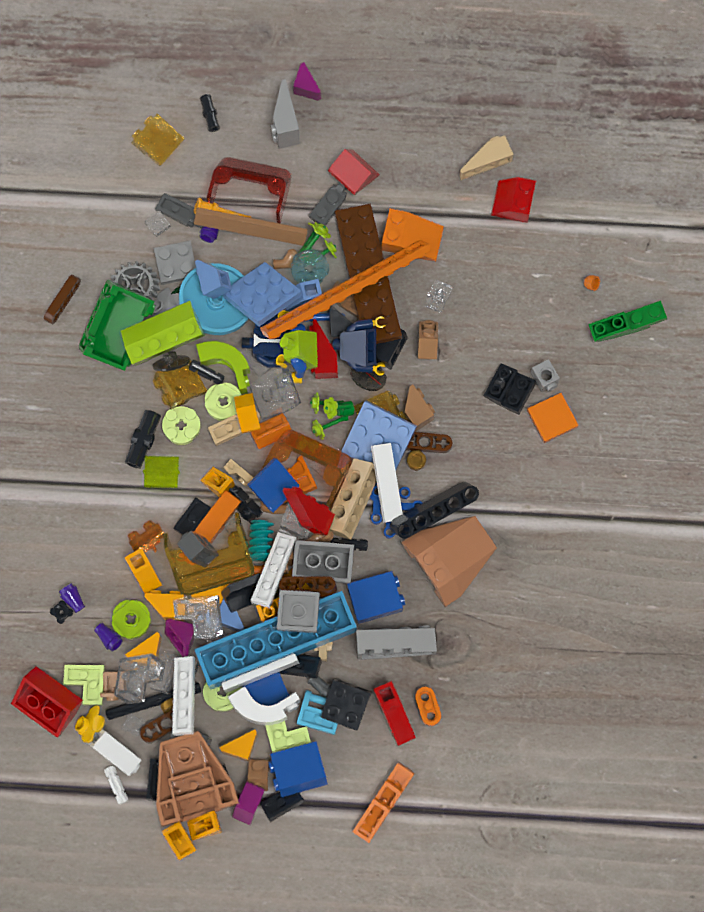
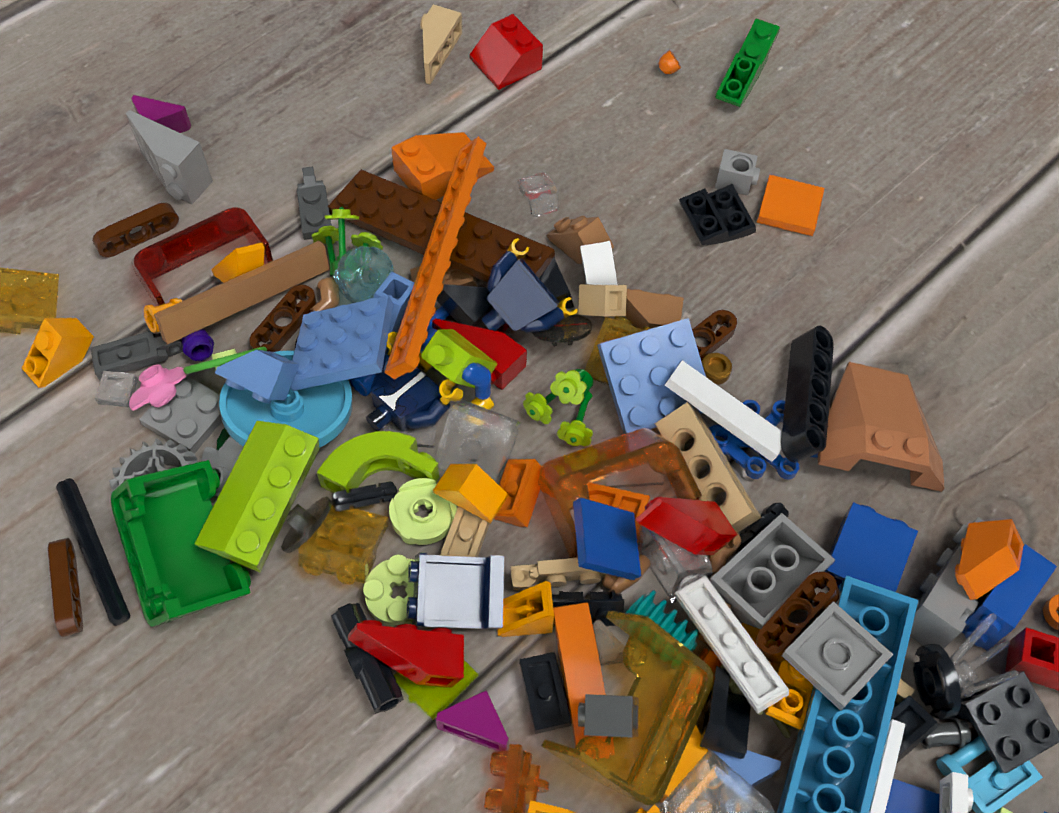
camera: 50 degrees left, 15 degrees down
black pin [200,94,220,132] -> none
slope [328,149,379,195] -> none
none -> light orange slope [21,318,94,388]
none -> black axle [56,478,131,626]
none -> reddish brown beam [92,203,179,257]
none -> bright pink plate [129,364,187,411]
none -> bright green wheel [183,347,267,374]
none -> light orange slope [211,243,264,283]
none -> reddish brown beam [249,285,317,352]
none -> red slope [348,620,464,688]
none -> panel [407,552,504,630]
none -> magenta slope [435,690,509,754]
none -> tan panel [578,284,627,316]
none -> white slope [580,241,618,285]
none -> black tile [913,644,961,720]
none -> clear plant [950,613,1019,698]
none -> orange slope [955,519,1024,600]
none -> blue brick [962,544,1057,651]

